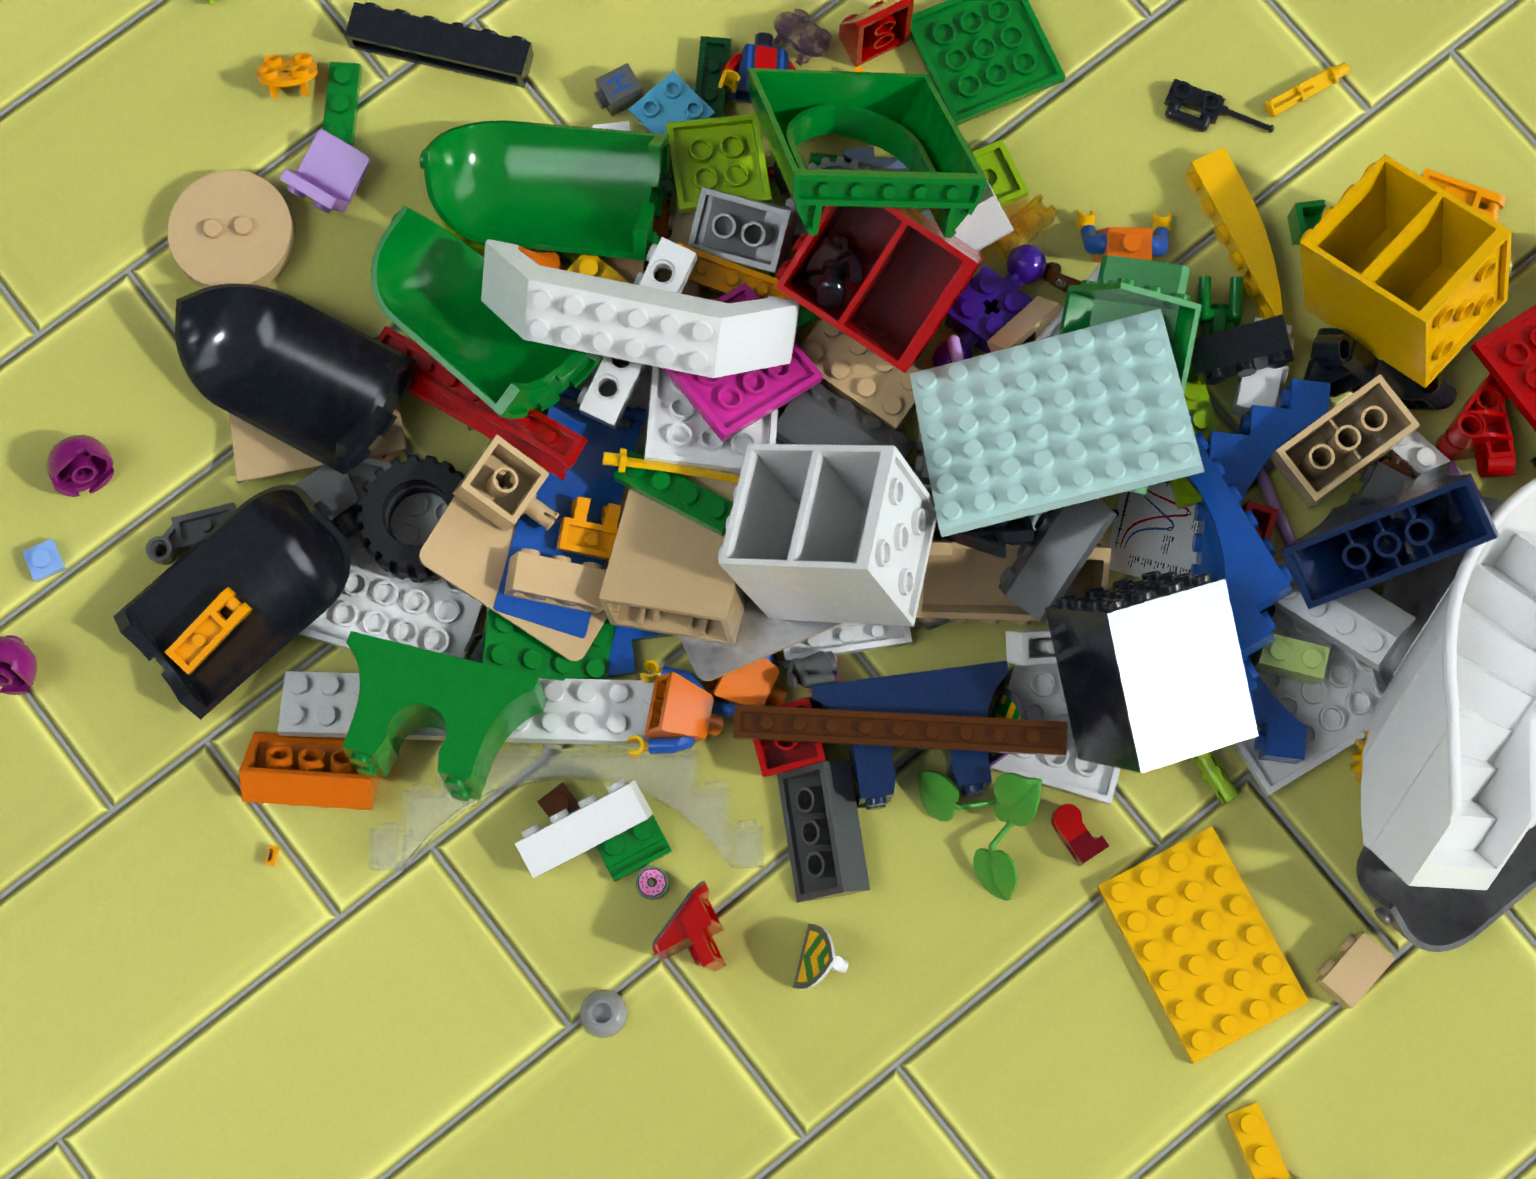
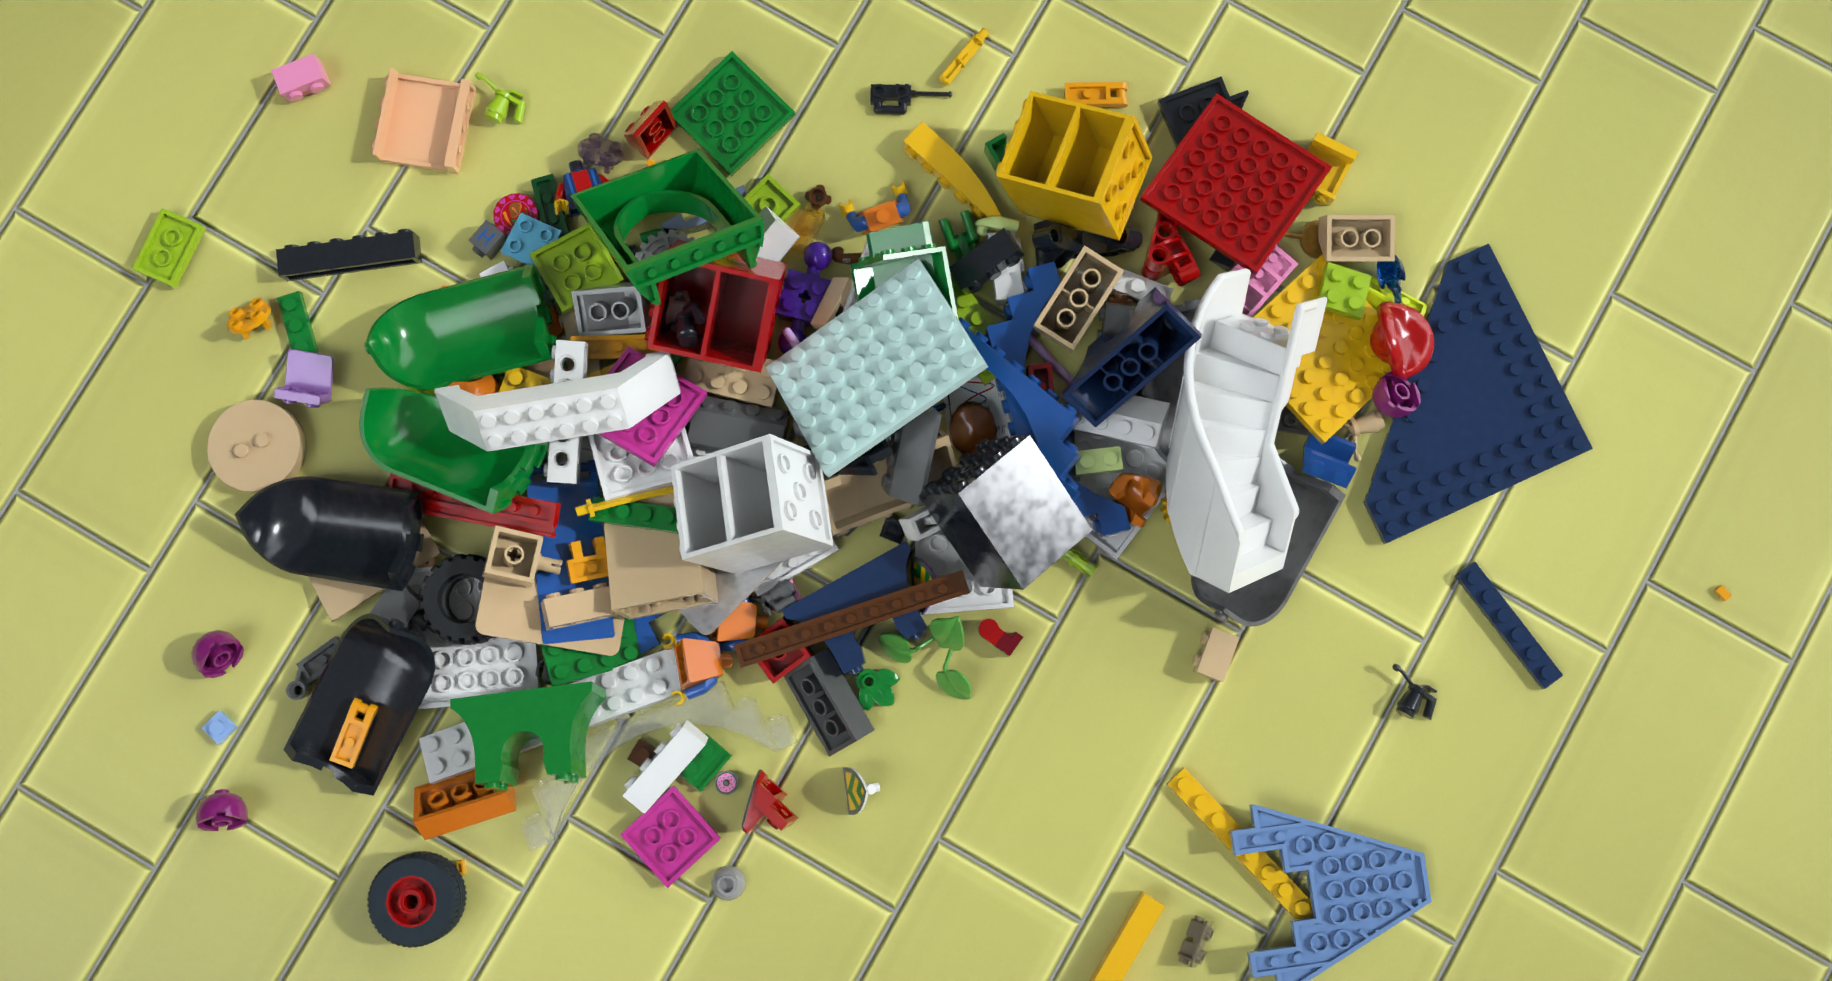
camera: 20 degrees left, 5 degrees up
yellow plate [1096,826,1309,1064] -> none
none -> black wheel [367,851,467,948]
none -> tile [493,193,540,236]
none -> dark pink plate [620,785,721,888]
none -> reddish brown plate [805,185,832,211]
none -> green plate [856,668,900,711]
none -> black slope [879,513,905,544]
none -> reddish brown piece [949,401,997,454]
none -> yellowish green arm [975,216,1019,236]
none -> orange piece [1108,473,1163,527]

